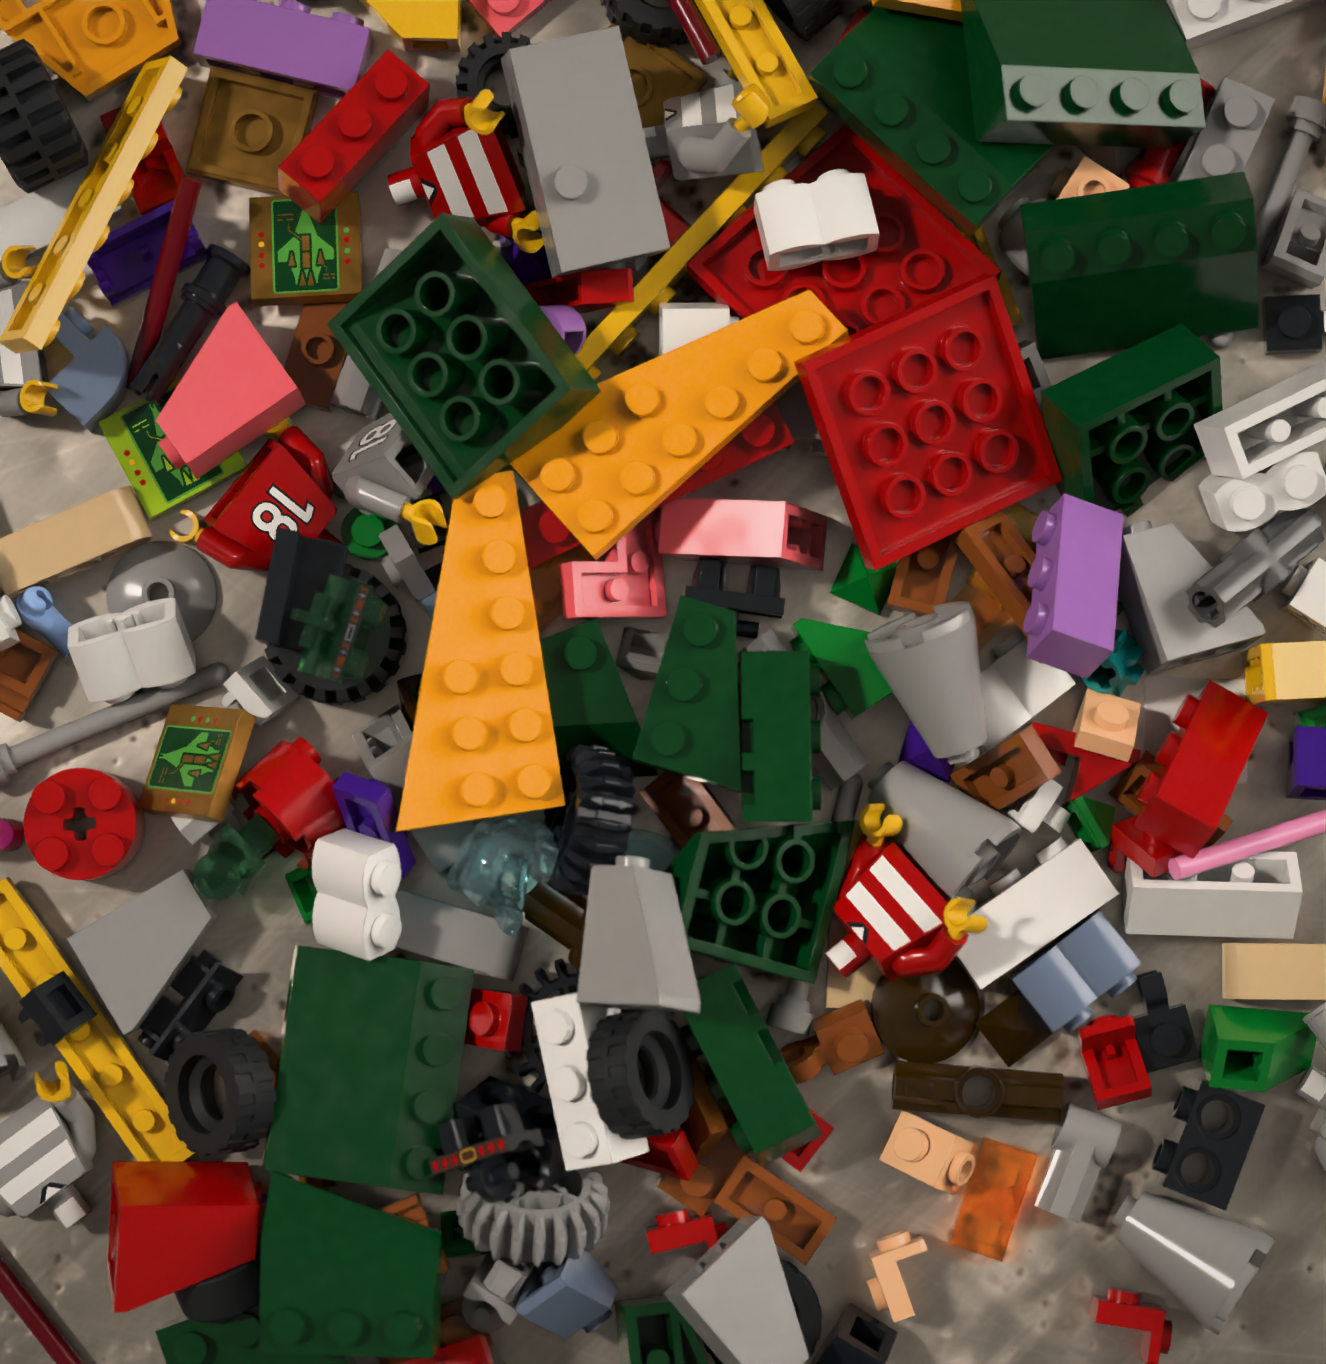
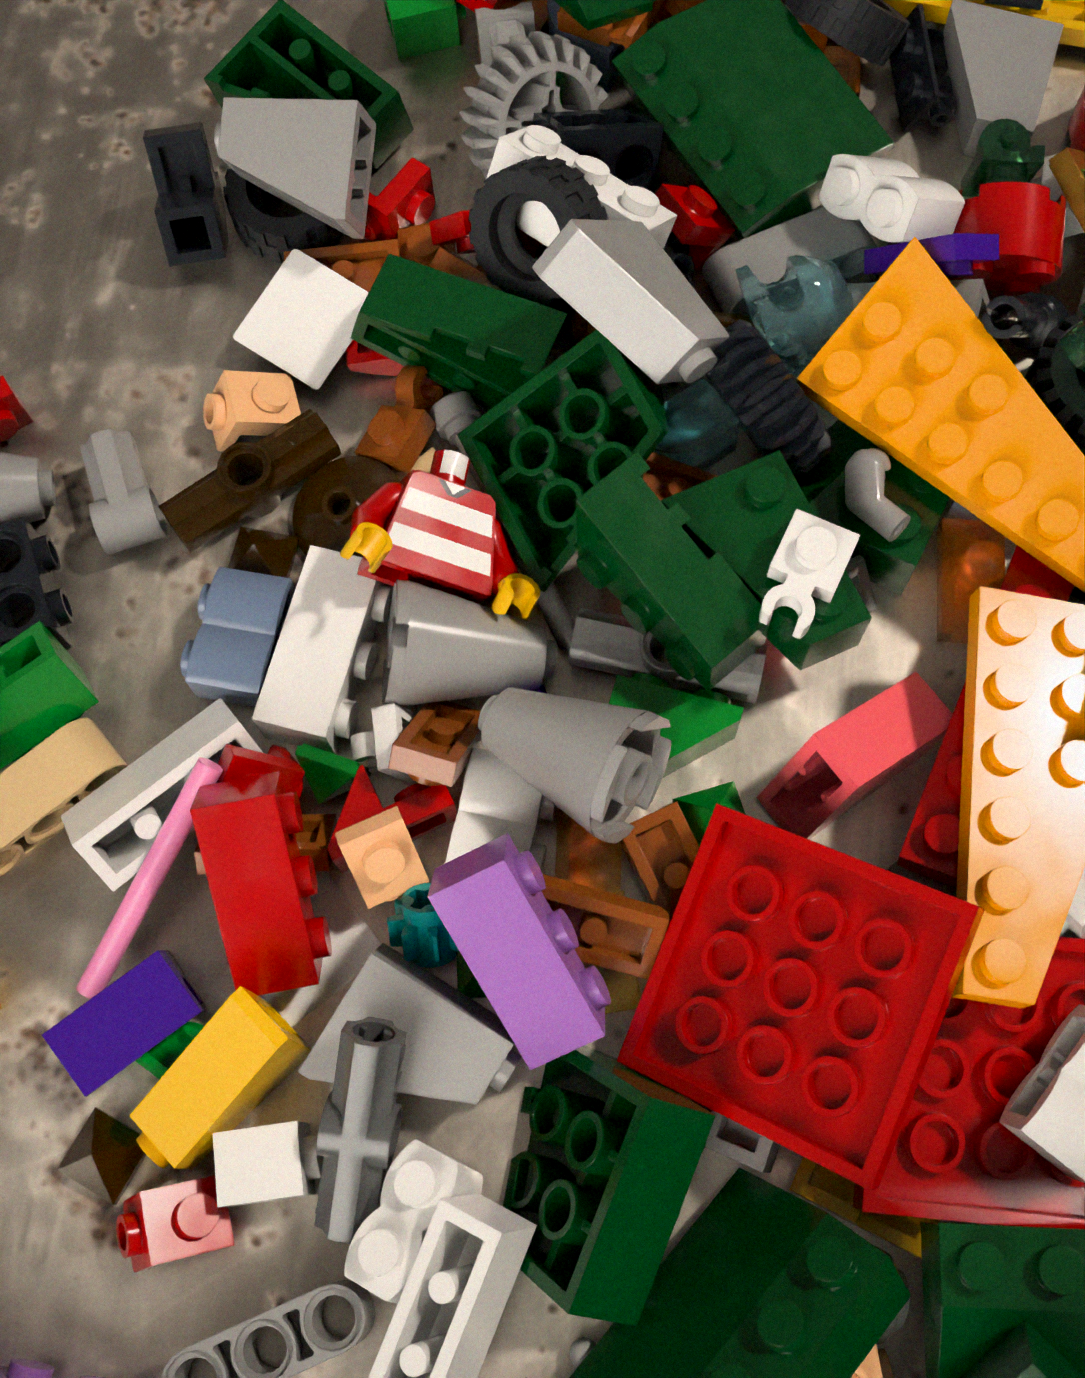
camera: 145 degrees right, 15 degrees down
black hips [428,1102,544,1203] -> none
sand blue slope [515,1251,618,1339] -> none
coral plate [559,508,667,620] -> none
black hips [685,558,786,639] -> none
light nougat bracket [866,1230,927,1323] -> none
clear orange tile [947,1136,1038,1262] -> none
red bracket [1078,1015,1152,1110] -> none
black plate [1133,970,1200,1073] -> none
none -> white sticker [233,249,369,390]
none -> white plate [759,509,860,639]
none -> light grey arm [844,448,911,542]
none -> black pin [982,292,1069,348]

